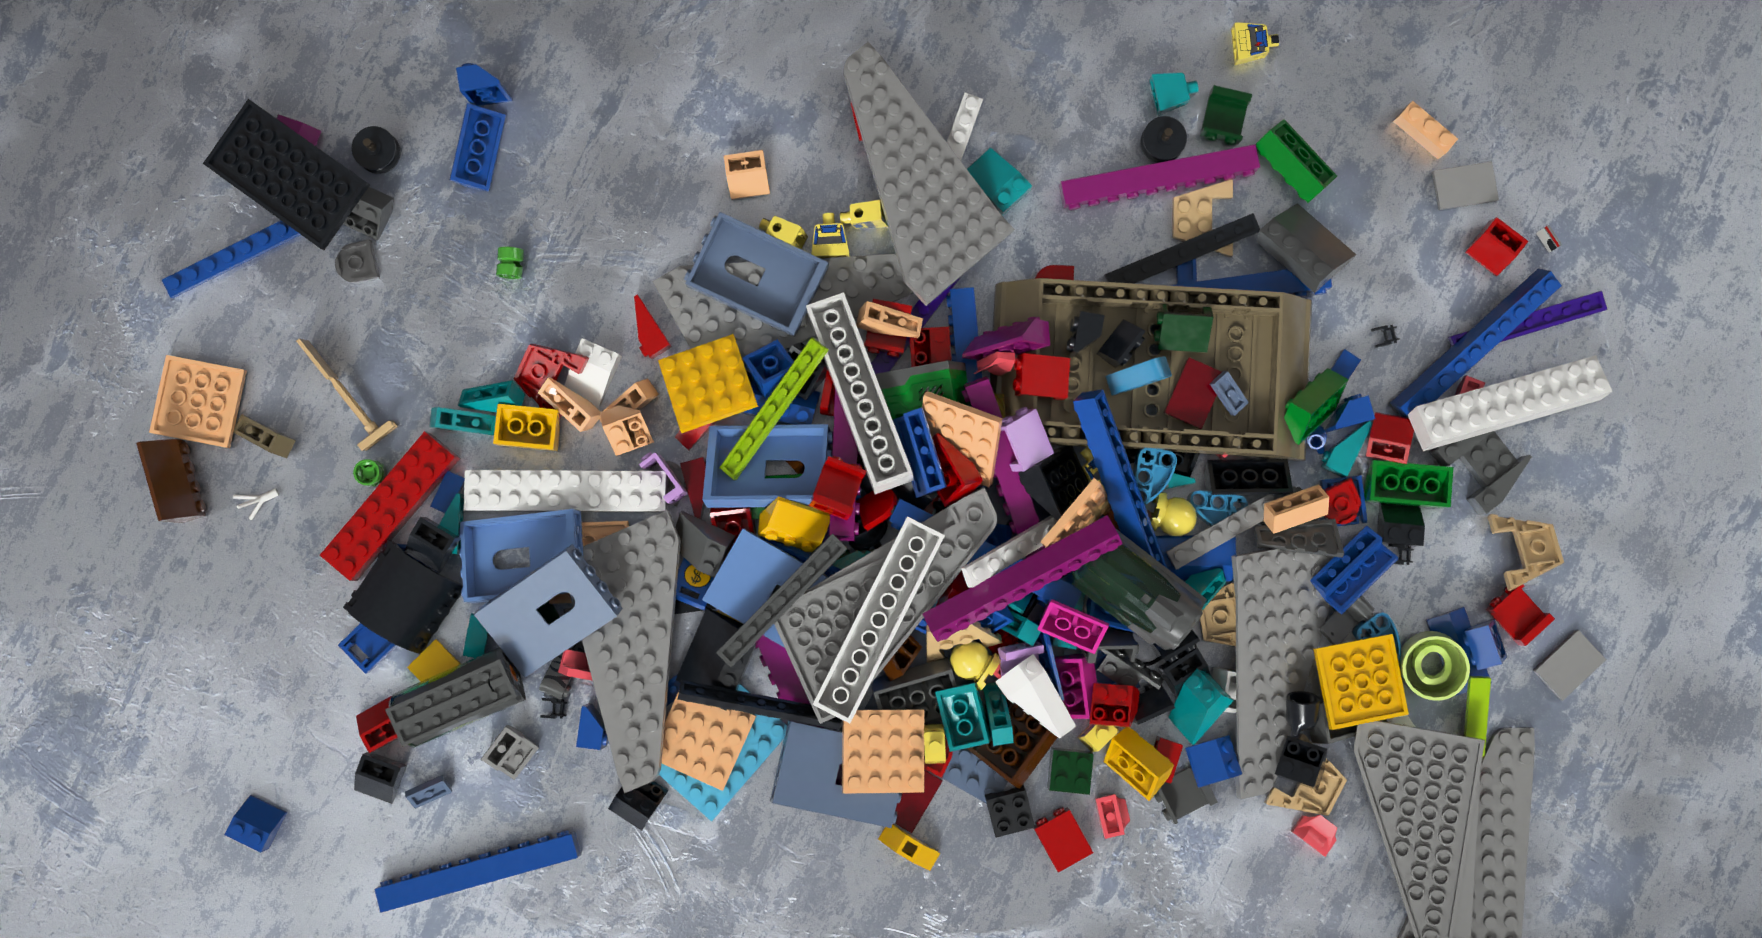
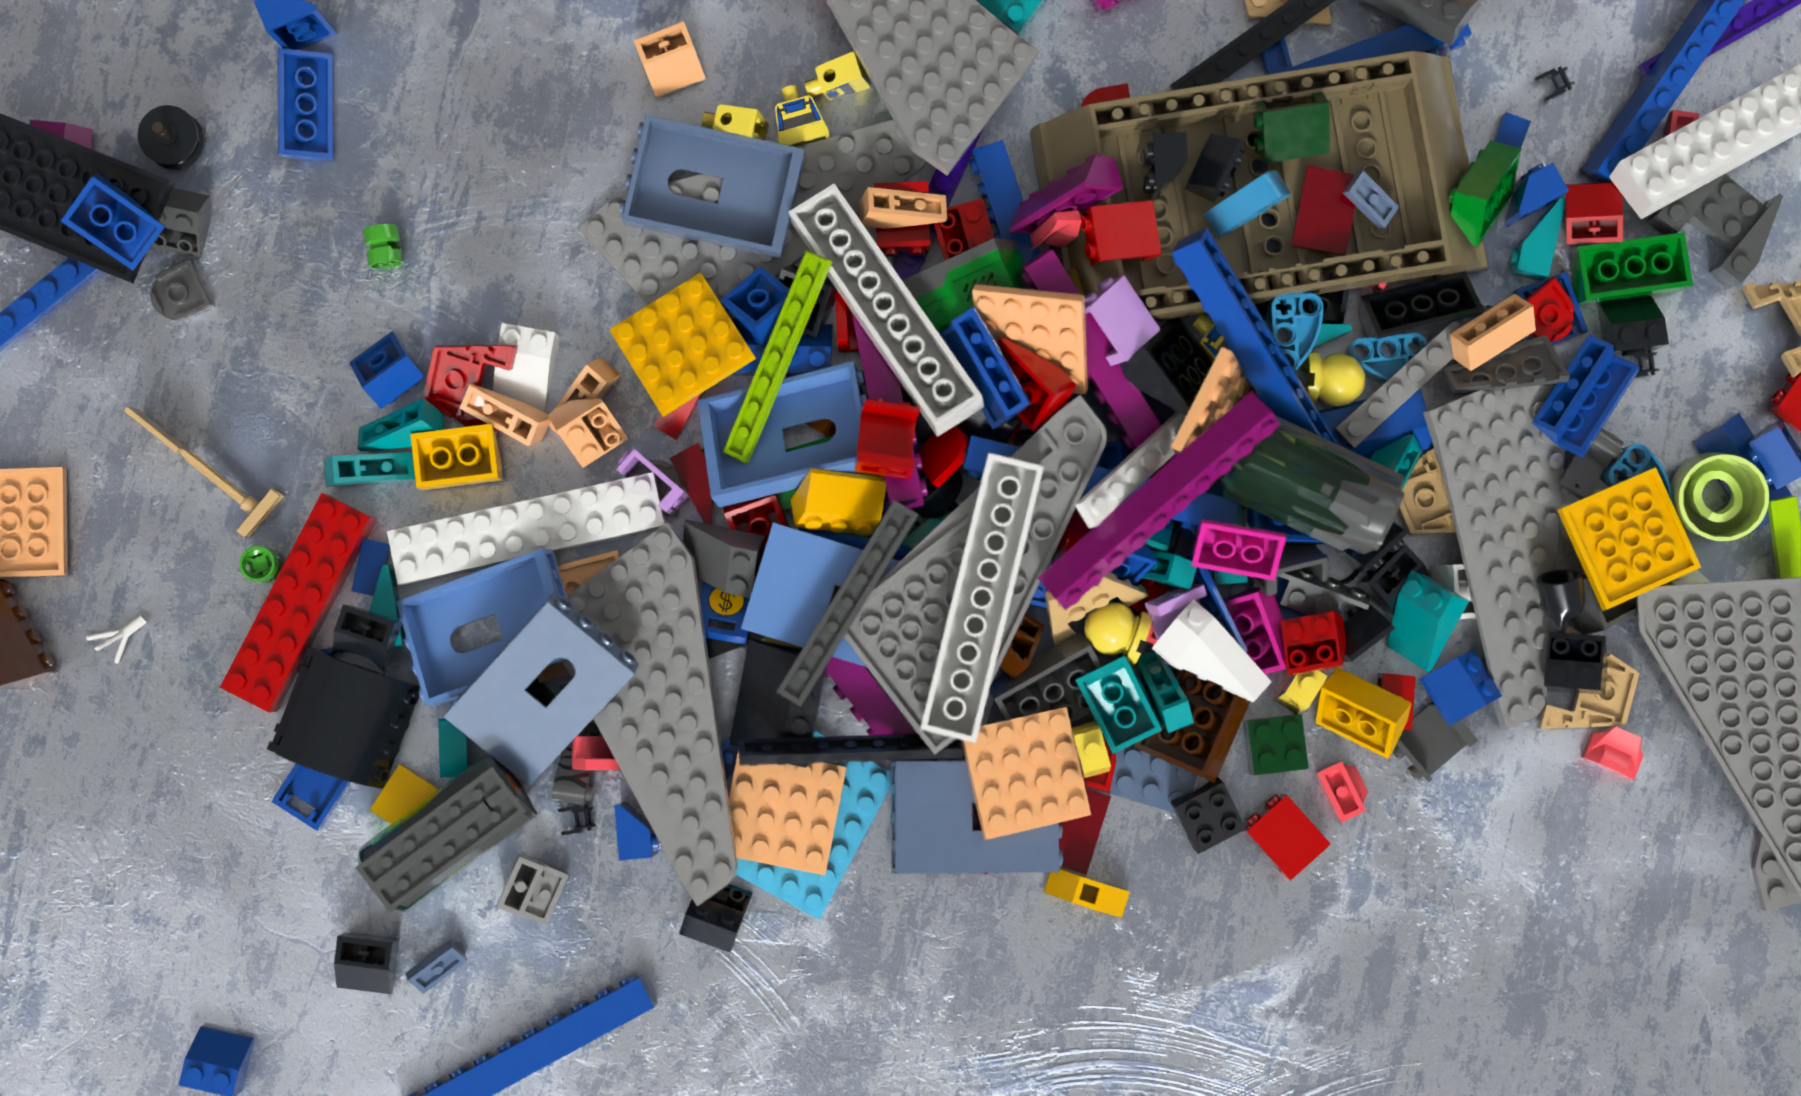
camera: 15 degrees left, 0 degrees up
dark tan slope [233,414,296,459] -> none
red slope [356,696,398,753] -> none
red slope [634,295,672,359] -> none
blue animal [1307,425,1327,454] -> none
none -> blue slope [61,174,166,271]
none -> blue slope [349,331,424,409]

